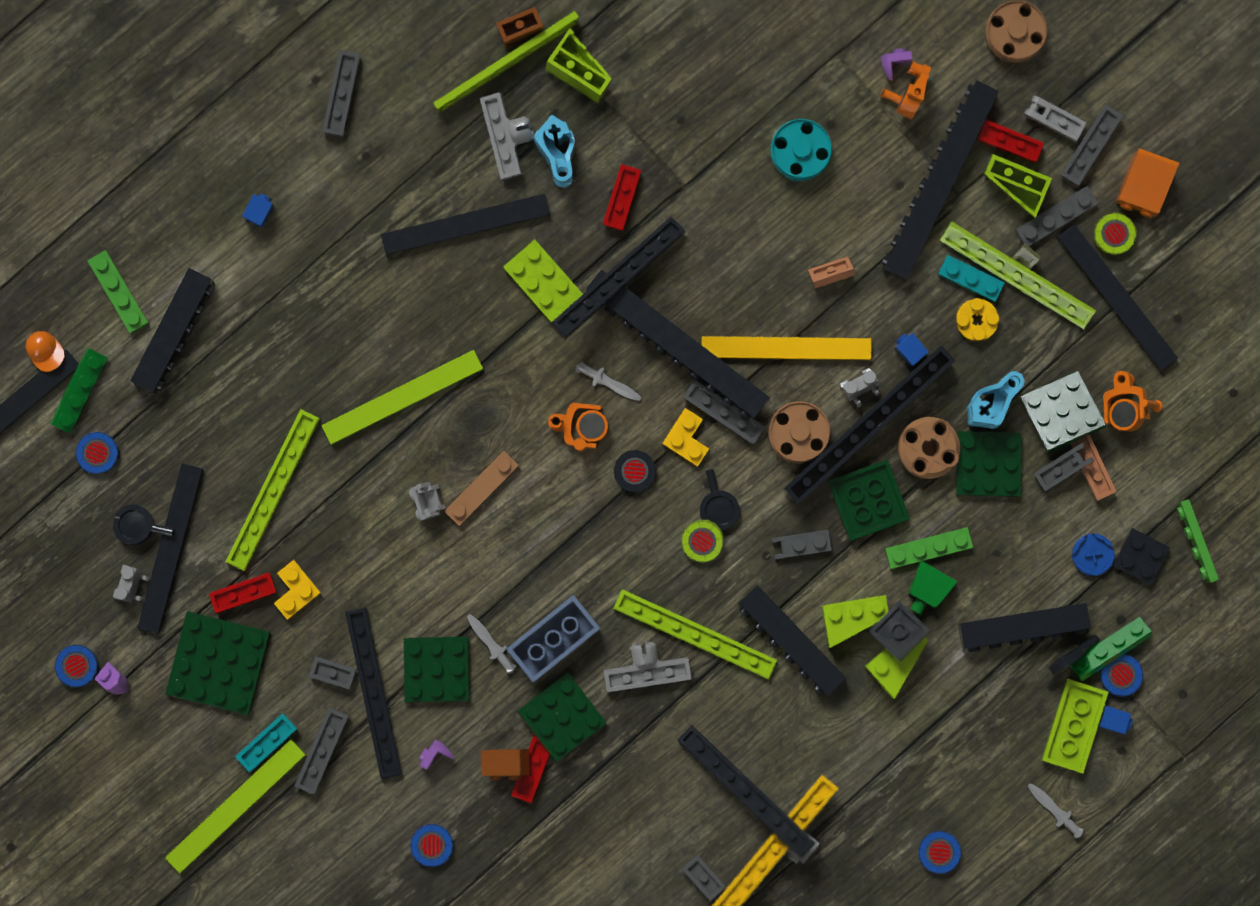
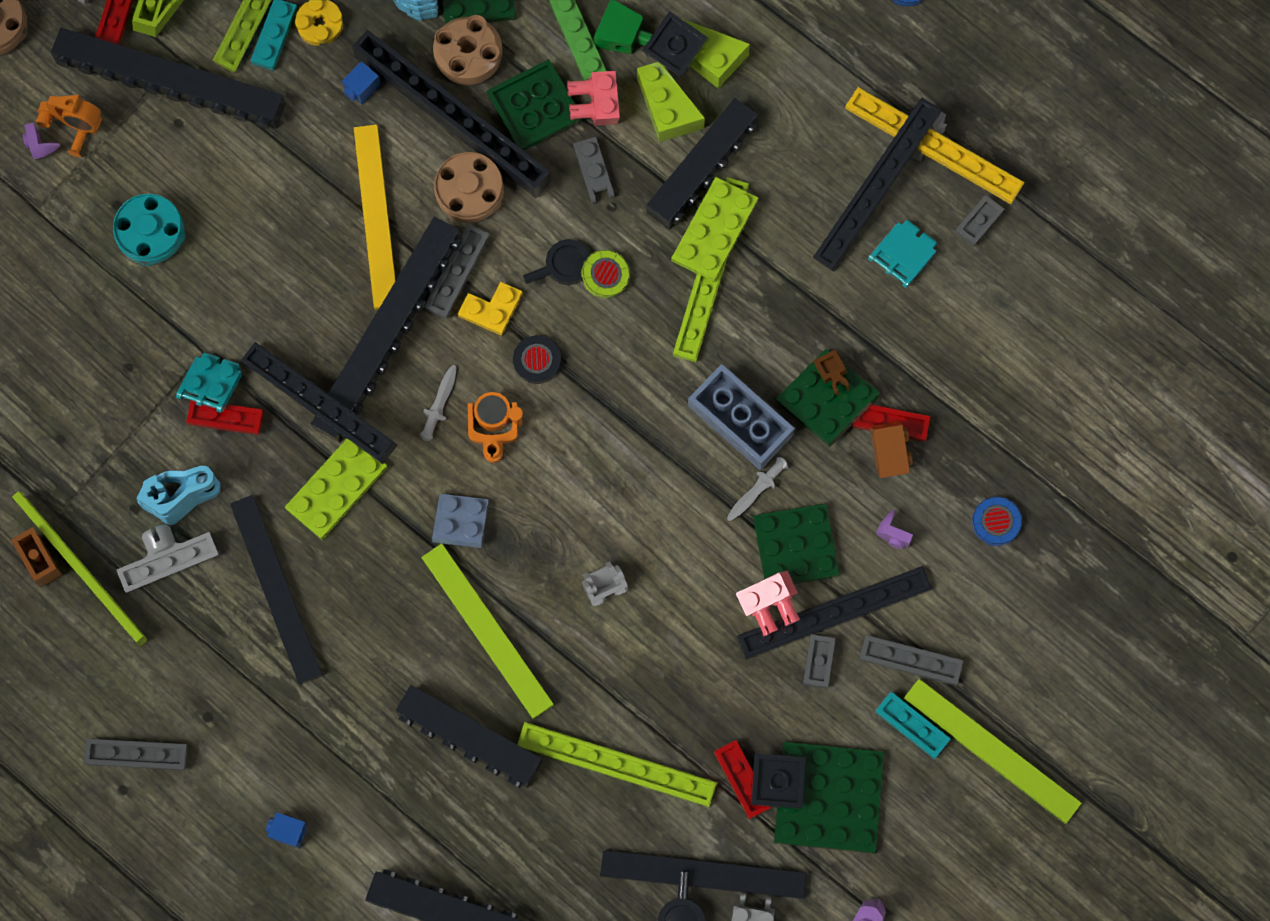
camera: 90 degrees left, 10 degrees down
yellow plate [274,560,321,620] -> none
medium nougat plate [444,451,519,526] -> none
lime wedge [545,29,612,103] -> none
light grey plate [604,642,691,692] -> none
nougat plate [808,257,855,288] -> none
light grey piece [839,368,880,407] -> none
none -> teal plate [176,352,242,413]
none -> black brick [395,685,542,789]
none -> sand blue plate [432,494,489,548]
none -> coral brick [567,71,620,126]
none -> lime plate [671,177,758,282]
none -> brick [736,571,800,636]
none -> black plate [751,754,806,810]
none -> reddish brown plate [813,350,849,395]
none -> teal plate [868,220,937,288]

